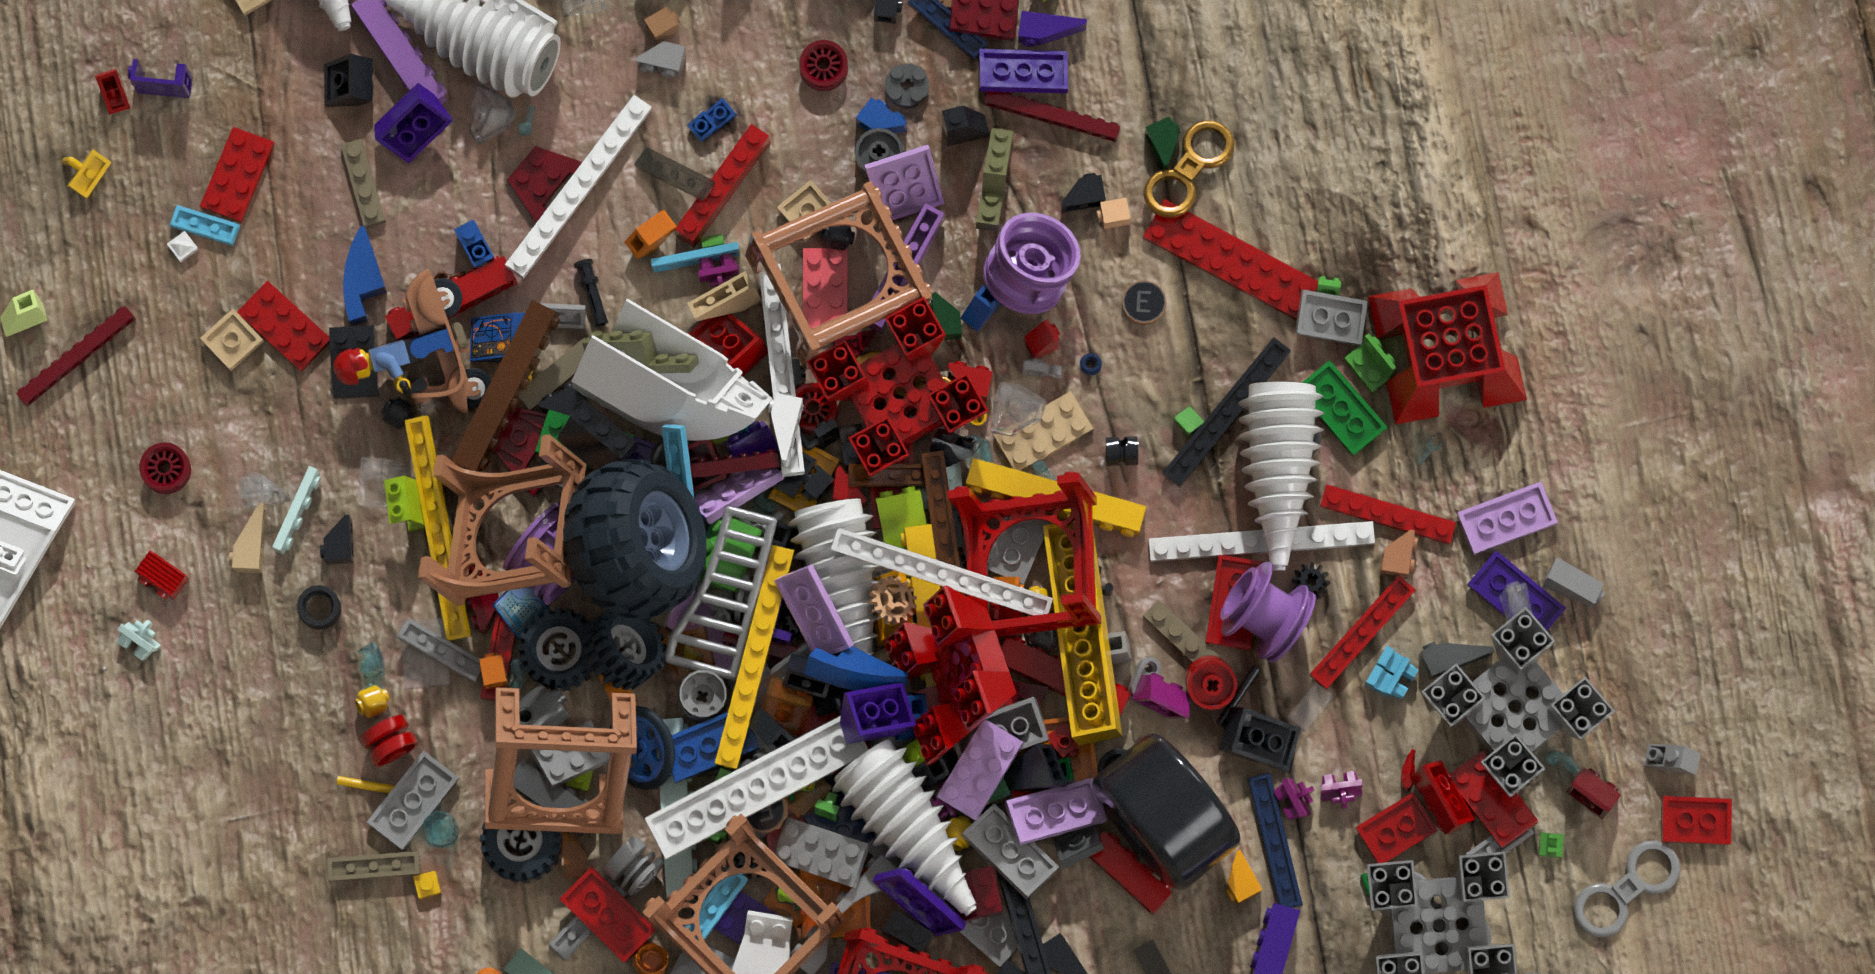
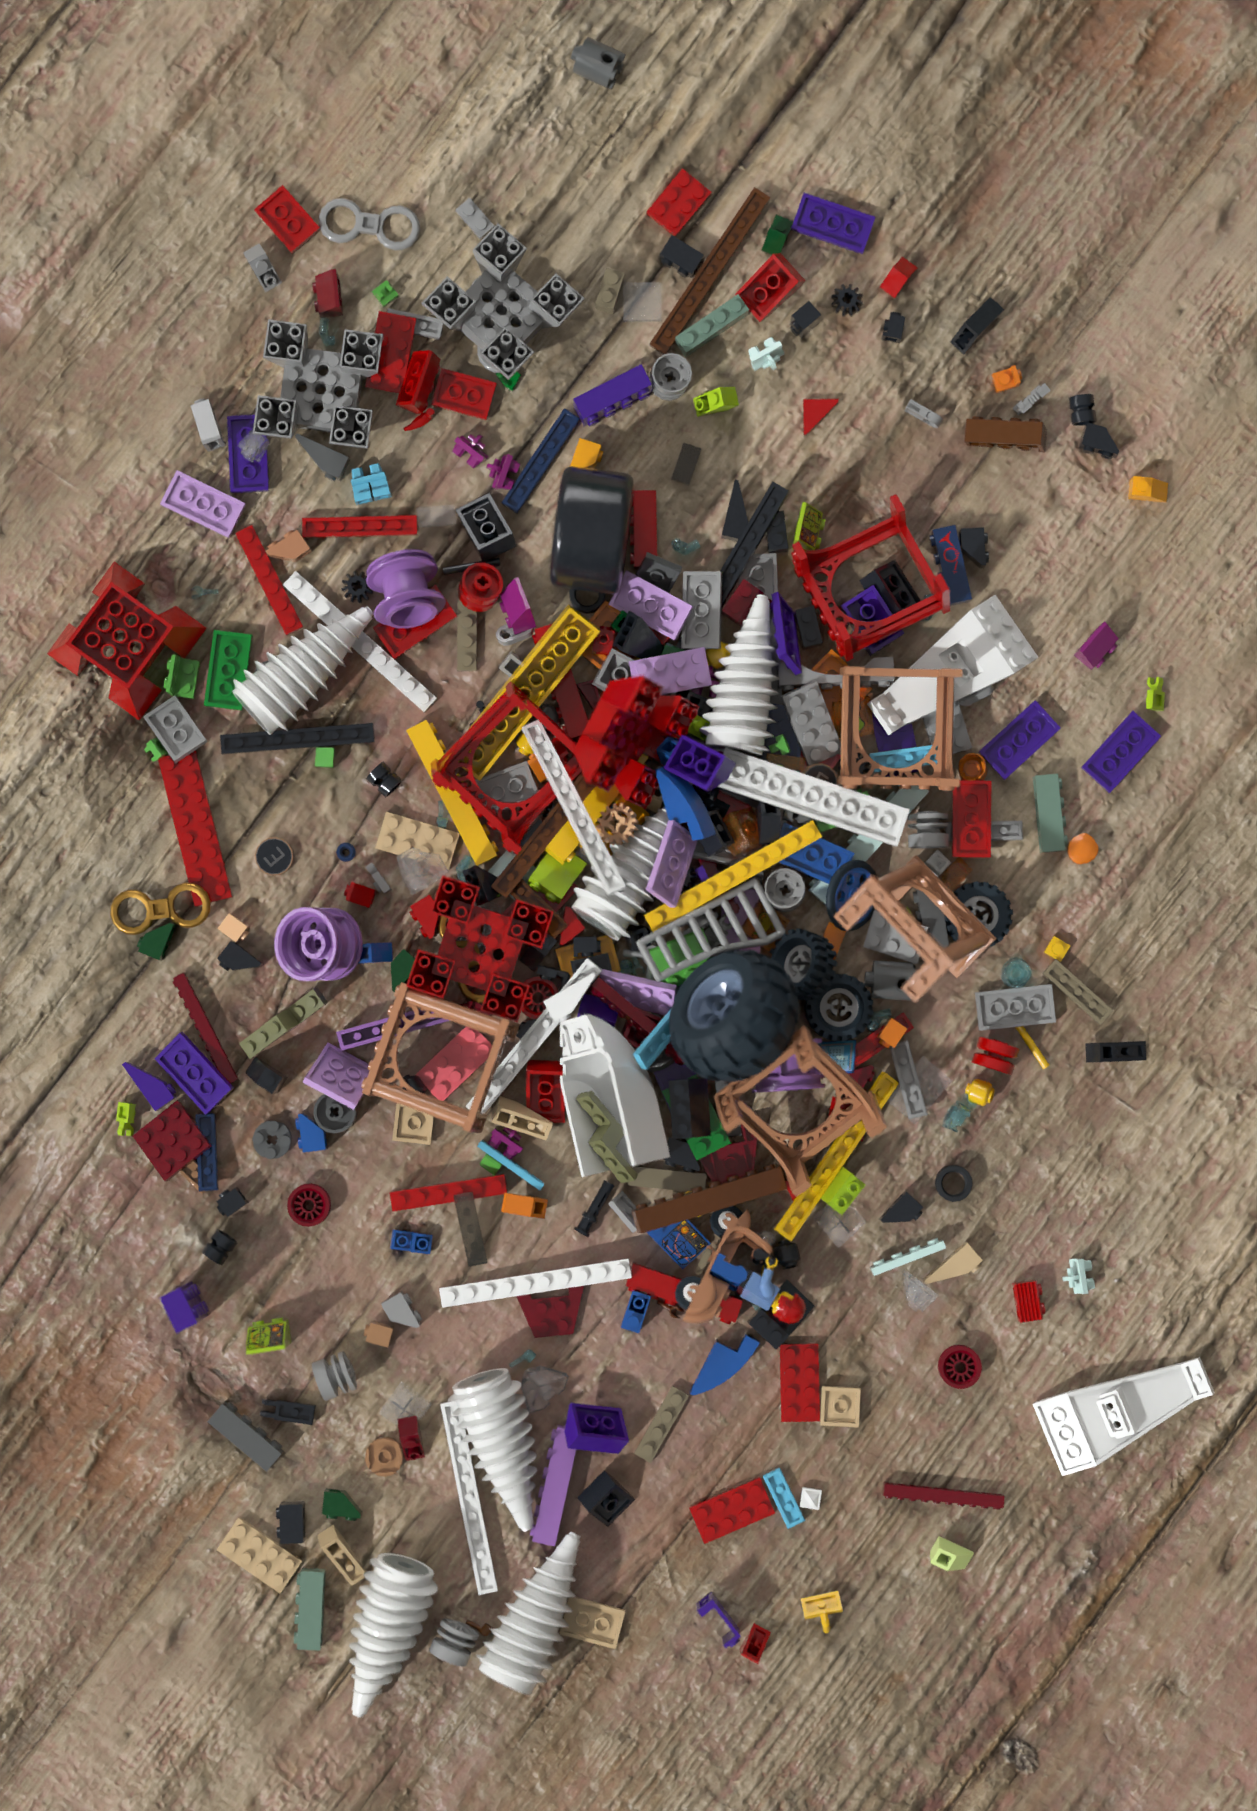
camera: 135 degrees left, 10 degrees up
none -> clear light blue arm [671,538,701,555]
none -> white tile [925,849,951,877]
none -> black slope [1085,1041,1146,1062]

